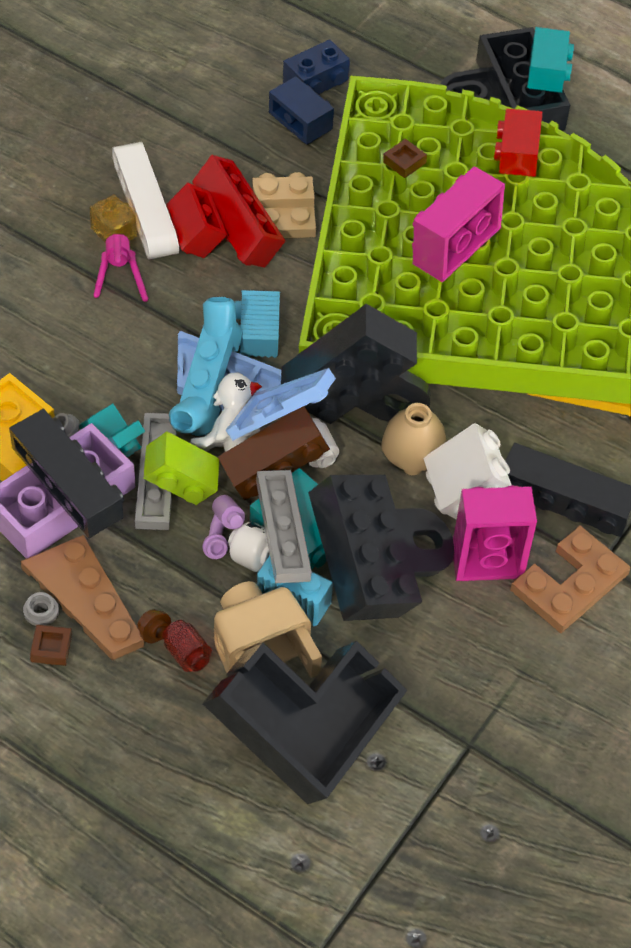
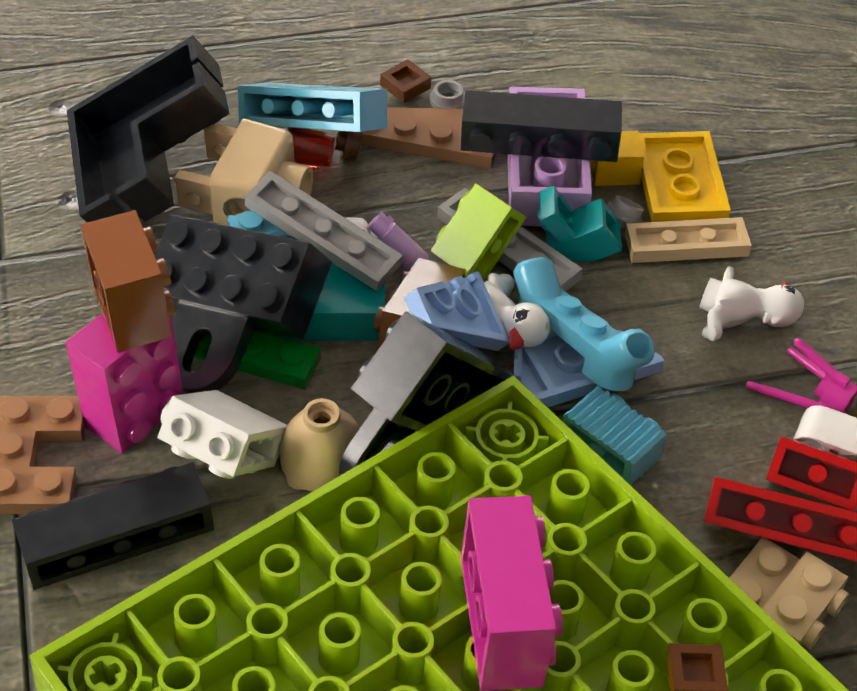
camera: 135 degrees right, 5 degrees down
none -> dark orange brick [80,210,176,353]
none -> medium azure brick [238,82,388,132]
none -> tan plate [625,217,752,263]
none -> white animal [699,266,804,341]

